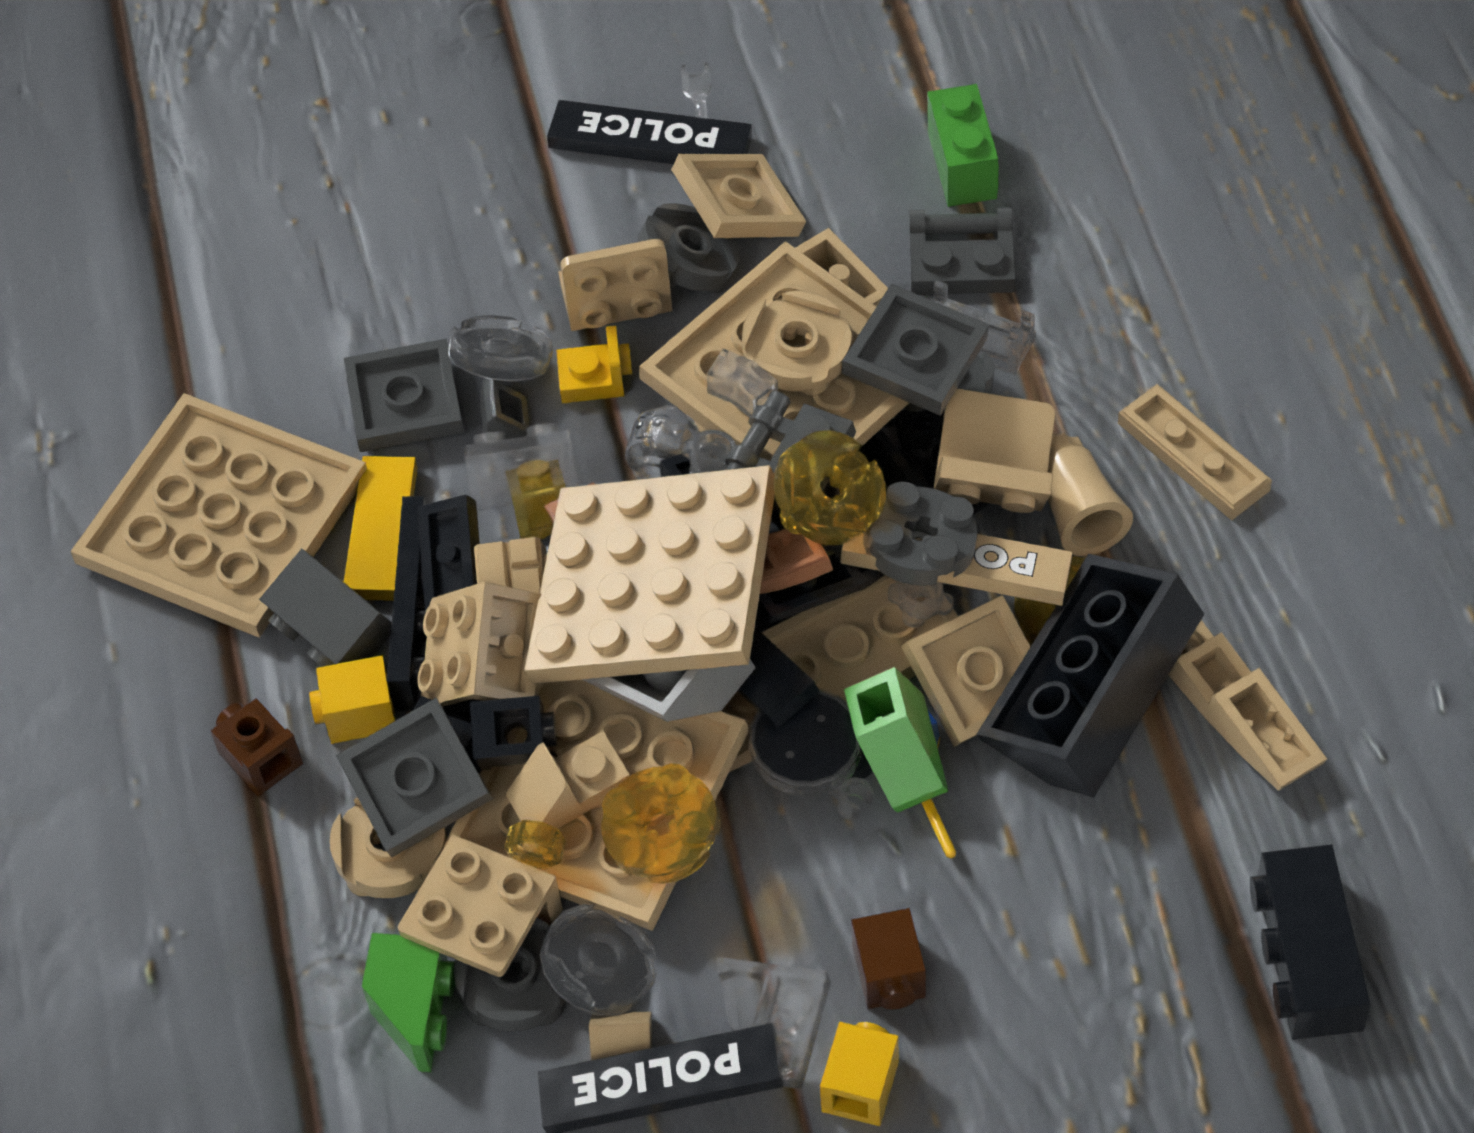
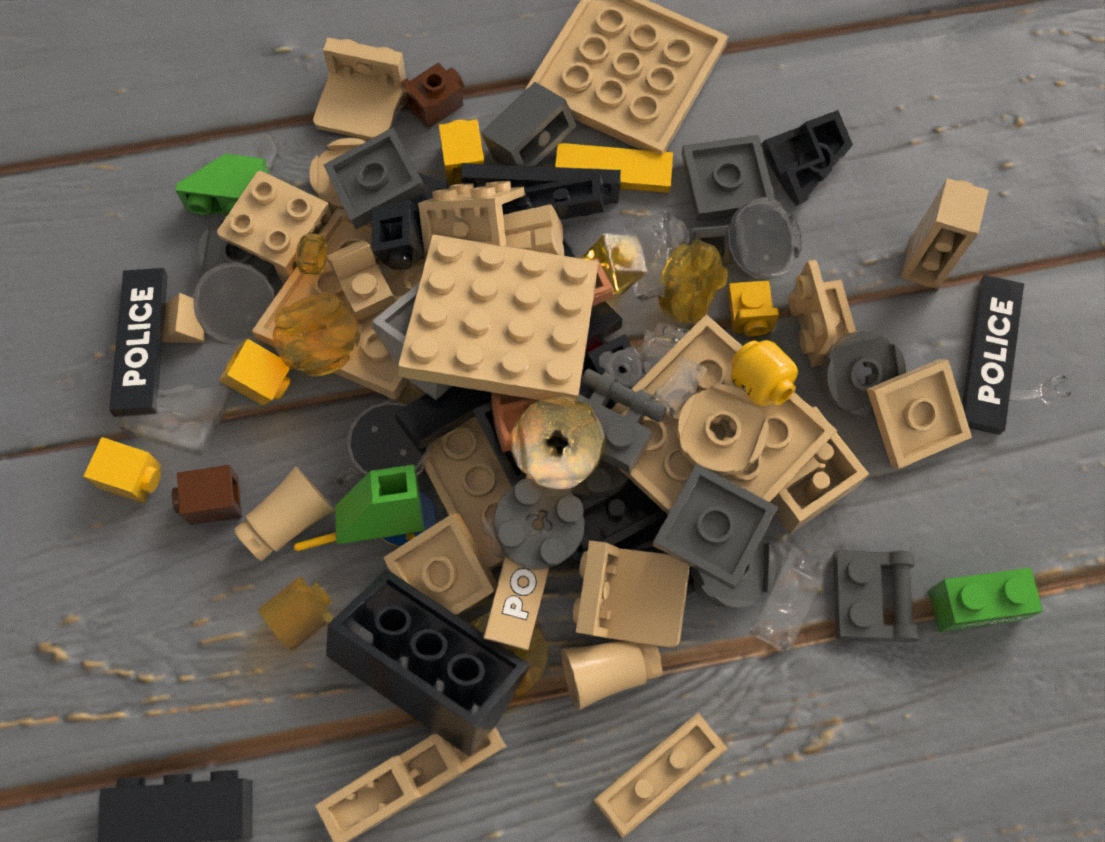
camera: 85 degrees right, 15 degrees up
none -> yellow brick [218,339,292,405]
none -> tan plant [234,466,335,561]
none -> clear yellow brick [257,576,334,651]
none -> tan bracket [313,37,406,140]
none -> clear yellow plate [658,240,728,324]
none -> yellow head [731,340,798,406]
none -> black slope [761,110,853,206]
none -> tan brick [900,178,989,289]

